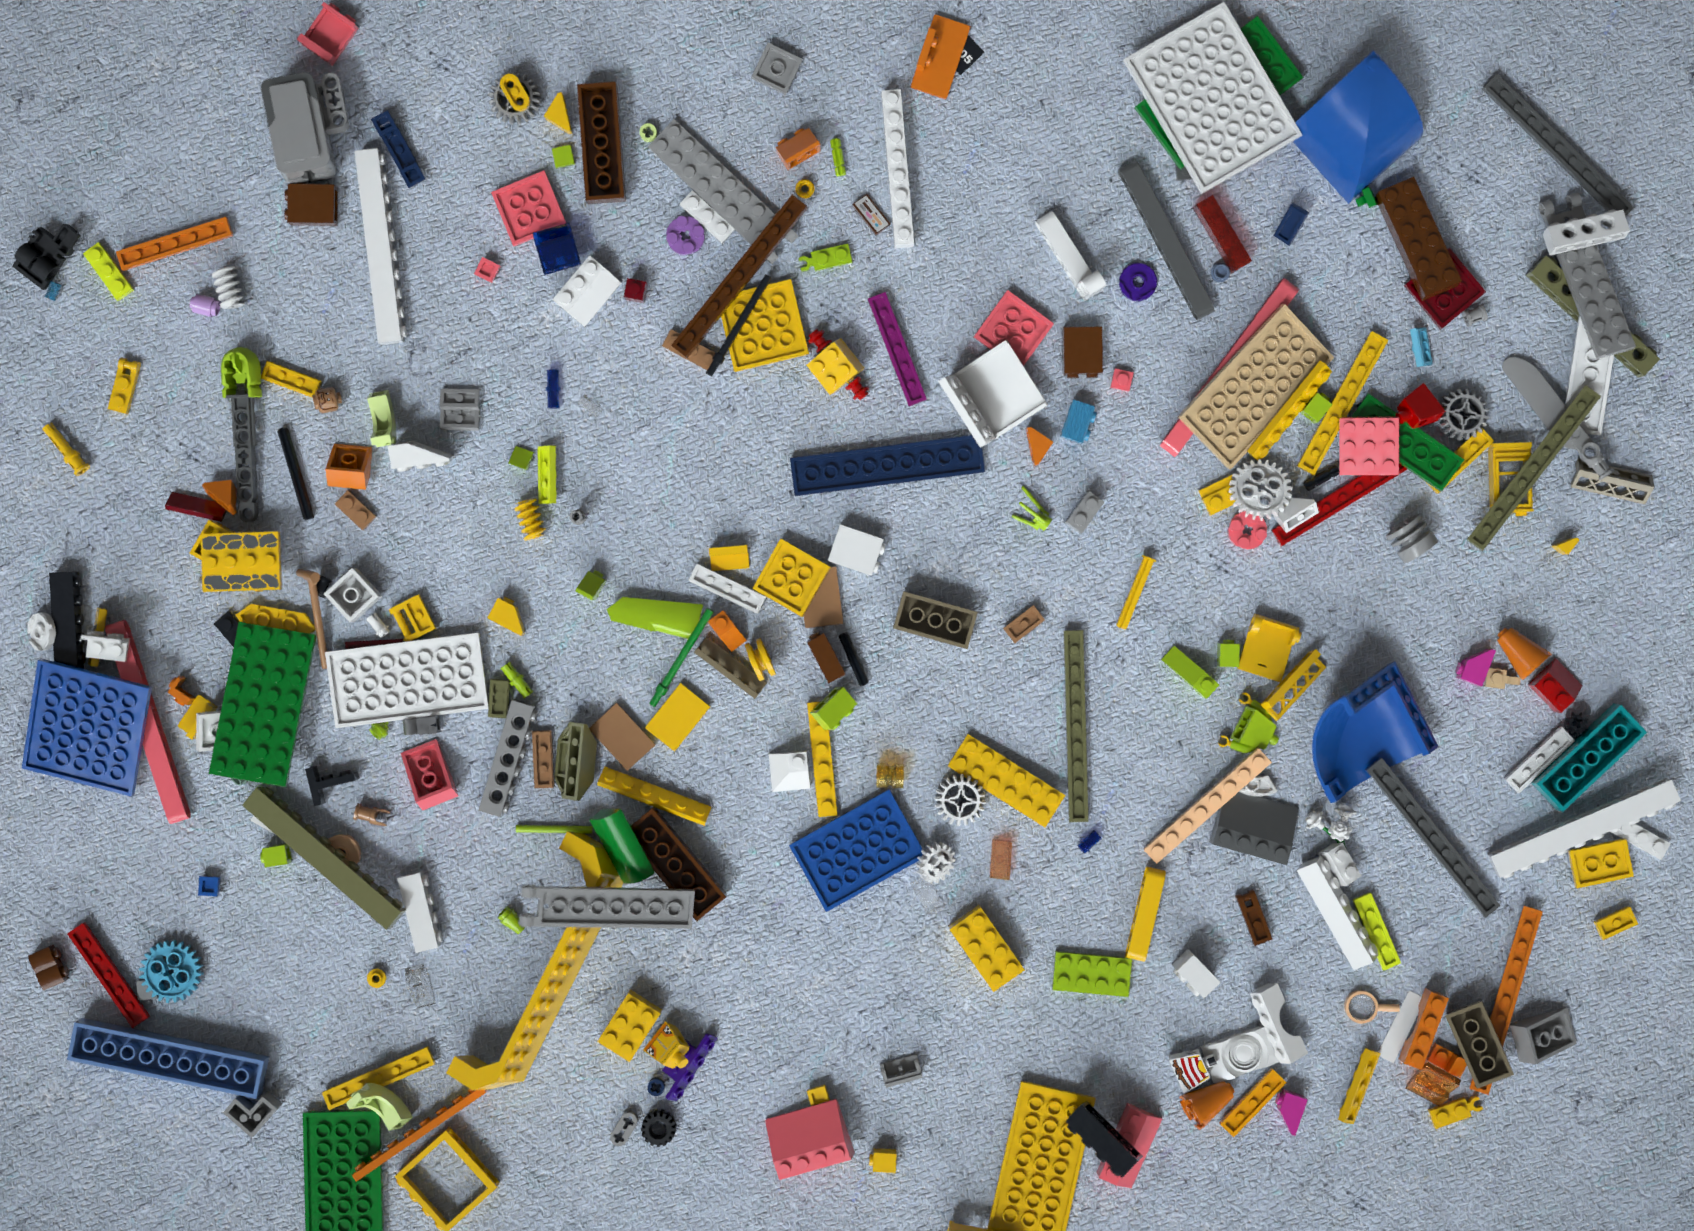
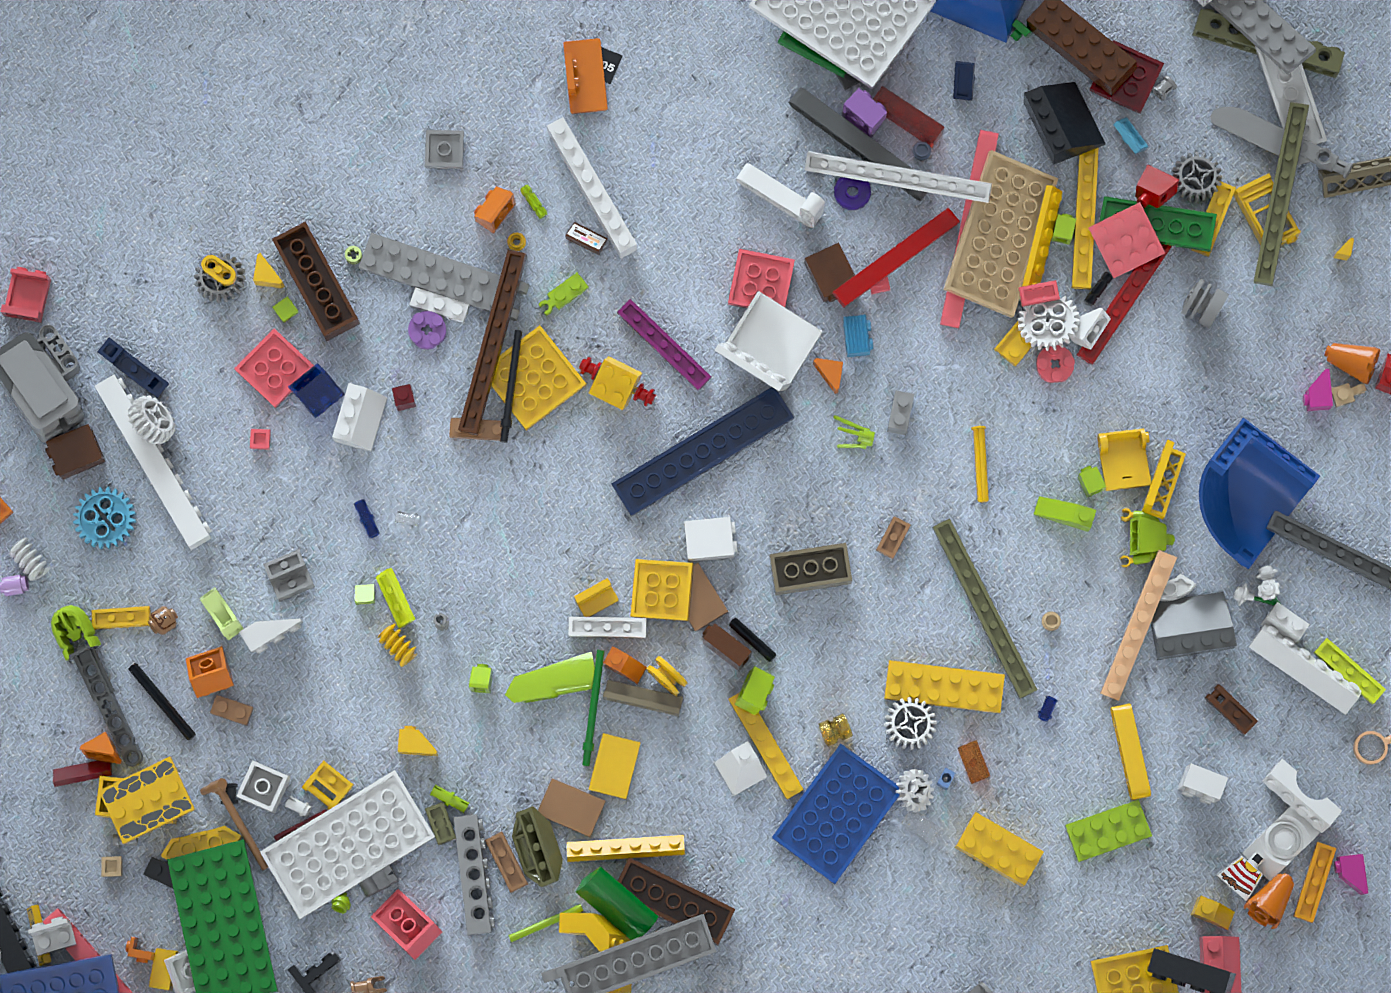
camera: 20 degrees left, 10 degrees down
none -> medium azure gear [73,487,136,549]
none -> tan plate [101,856,122,877]
none -> white gear [127,395,176,445]
none -> white plate [805,151,992,203]
none -> red tile [832,207,960,308]
none -> medium lavender slope [842,88,887,138]
none -> medium blue piece [936,767,956,790]
none -> coral plate [1018,280,1060,307]
none -> black slope [1023,82,1106,165]
none -> tan plate [1041,612,1061,631]
none -> yellow slope [1191,895,1235,930]

